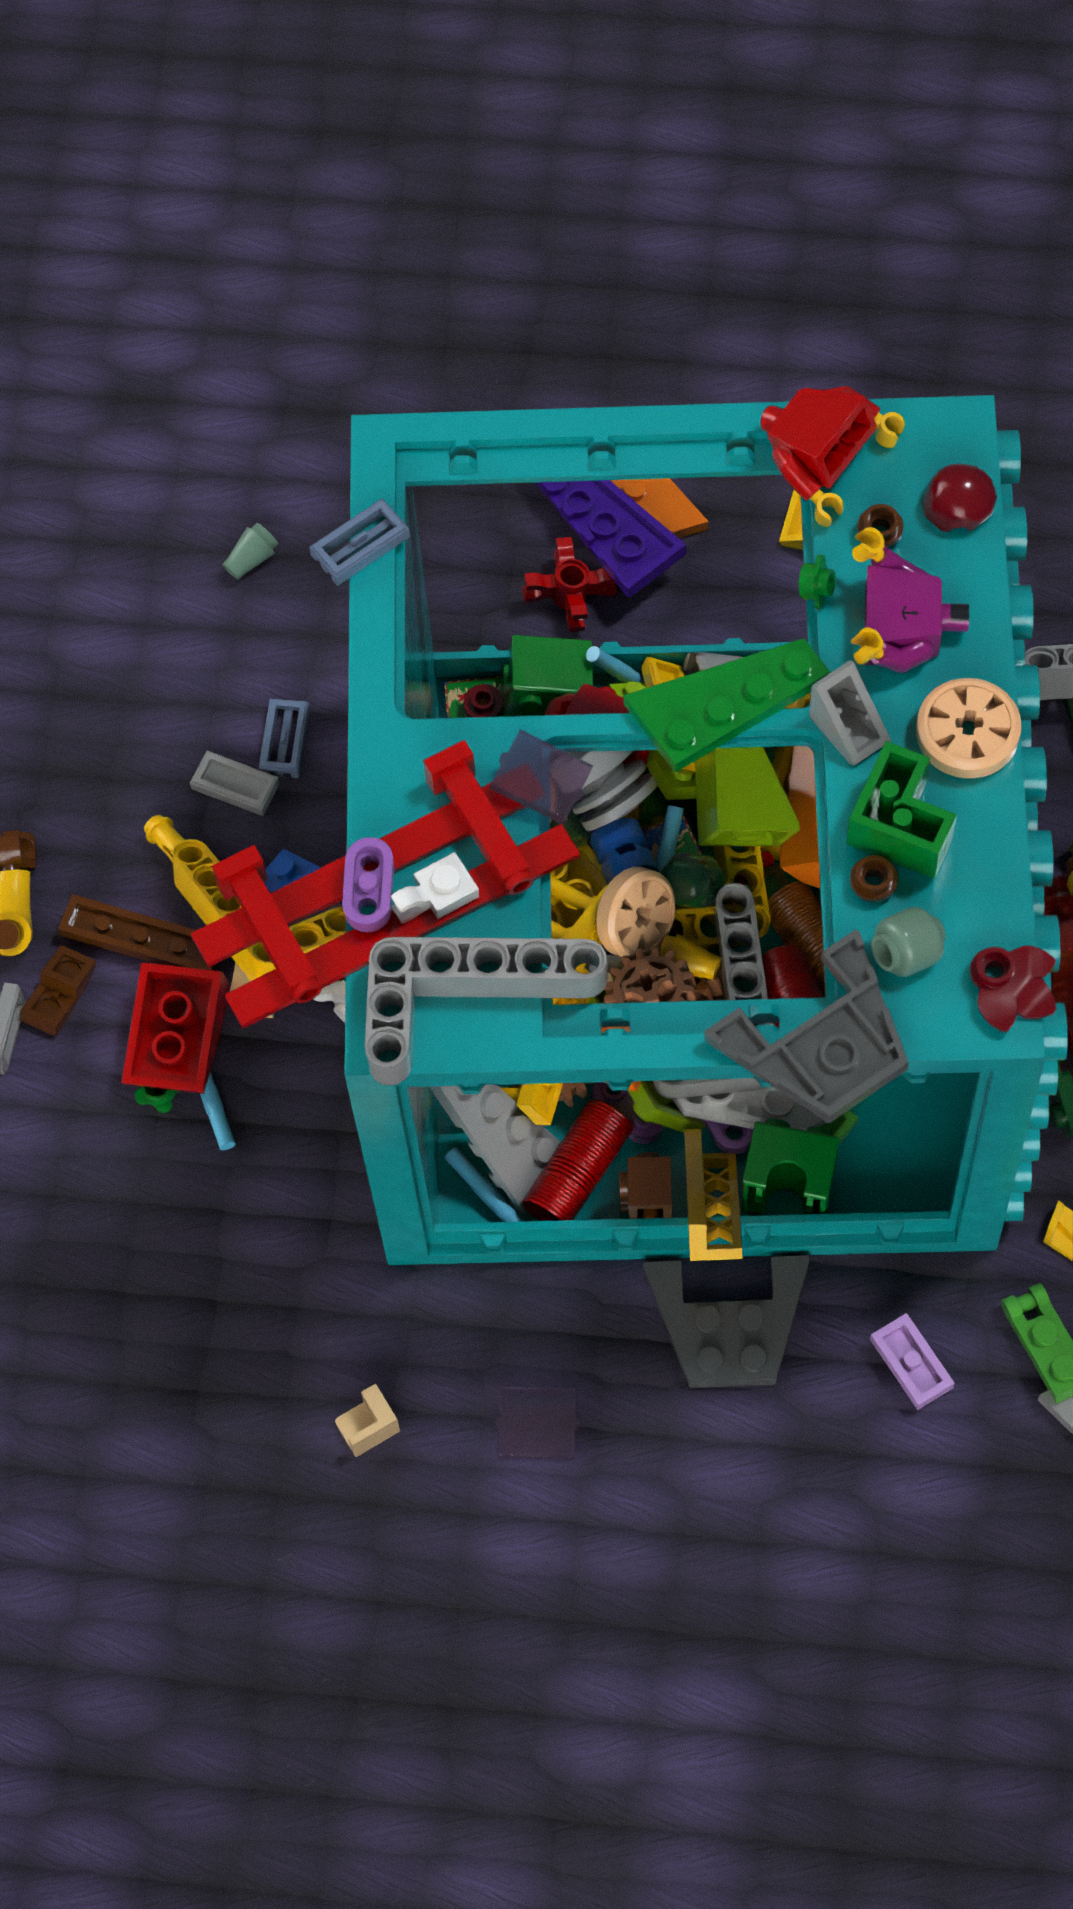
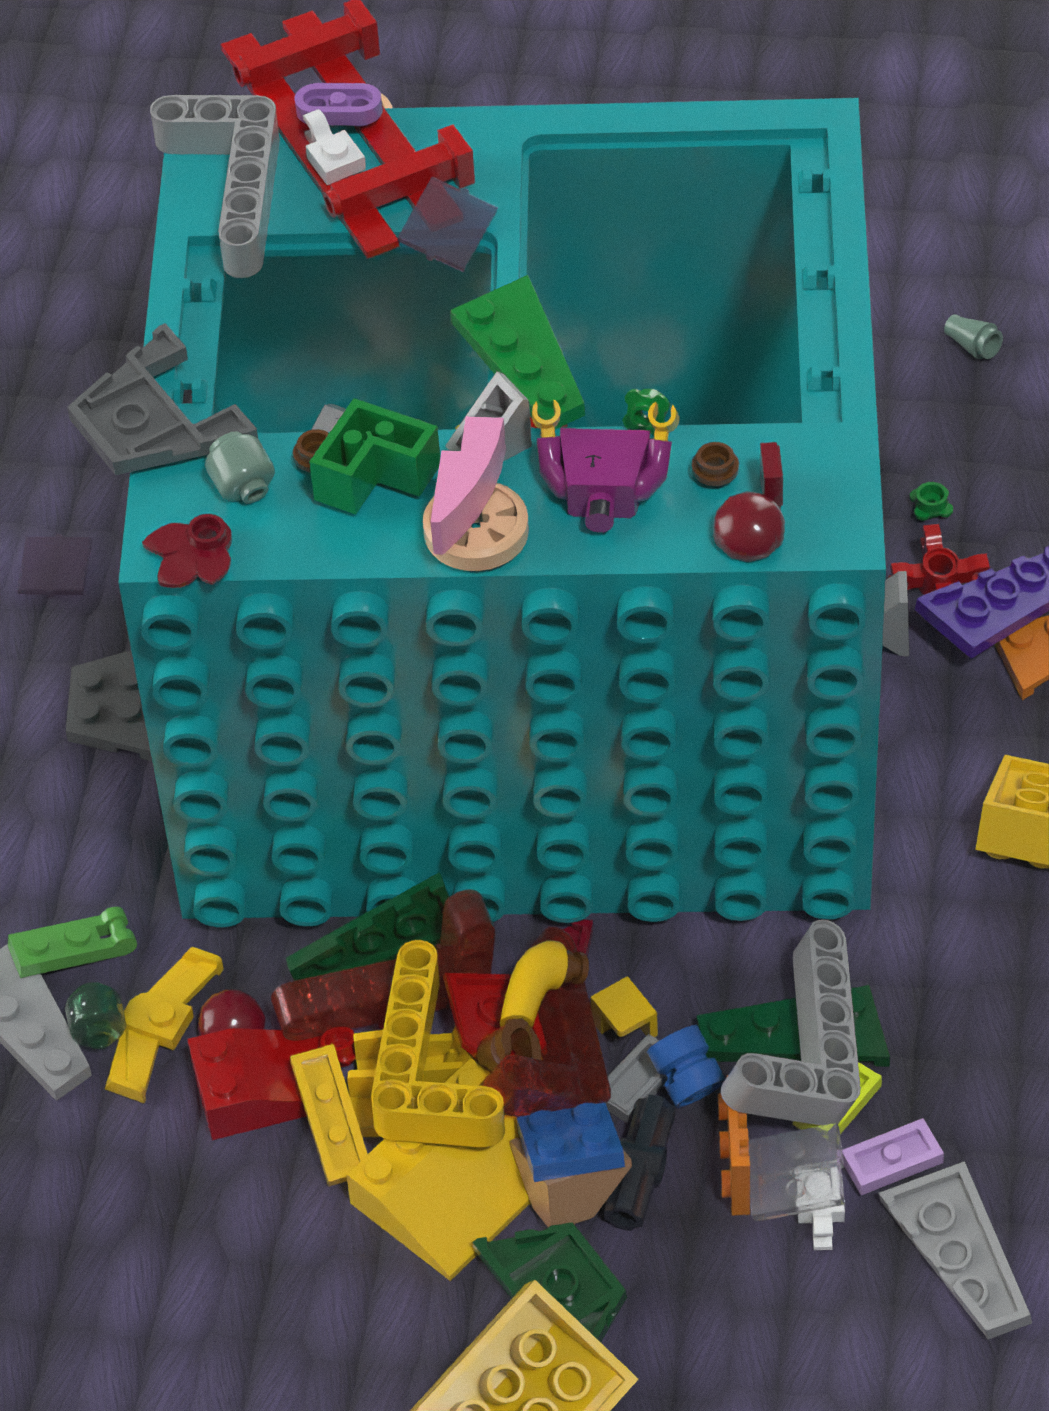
camera: 90 degrees right, 15 degrees down
sand blue tile [309,498,410,586] -> none
tan panel [335,1384,400,1457] -> none
red torso [760,386,905,527] -> none
lavender plate [870,1313,955,1410] -> none
none -> bright pink slope [431,416,506,555]
none -> dark red tile [760,442,783,509]
none -> light grey slope [883,571,909,656]
none -> green plate [910,482,953,520]

